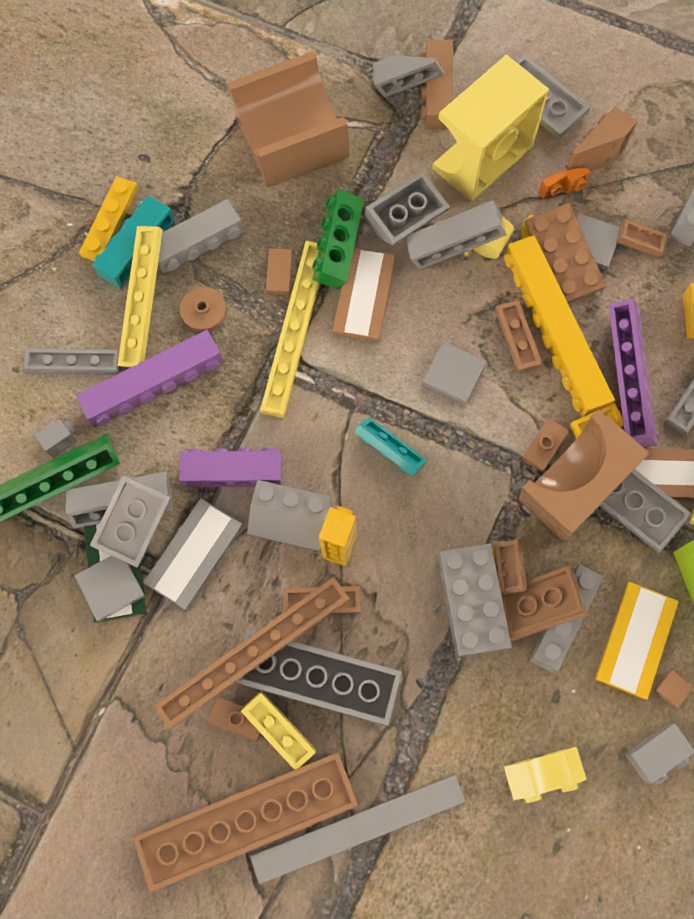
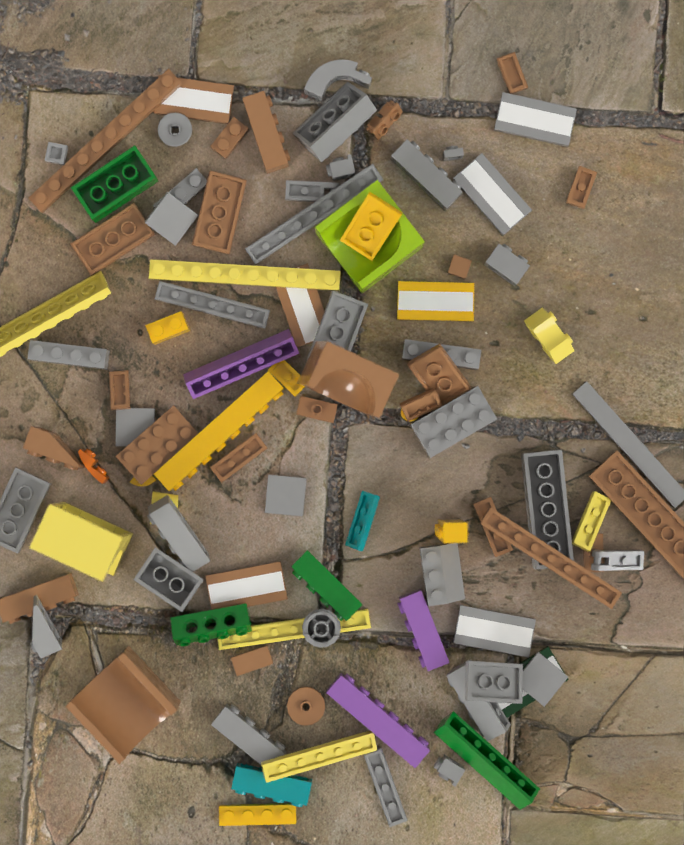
camera: 120 degrees left, 15 degrees up
none -> green brick [291,550,363,621]
none -> light grey cone [302,609,341,648]
none -> light grey plate [591,549,644,571]

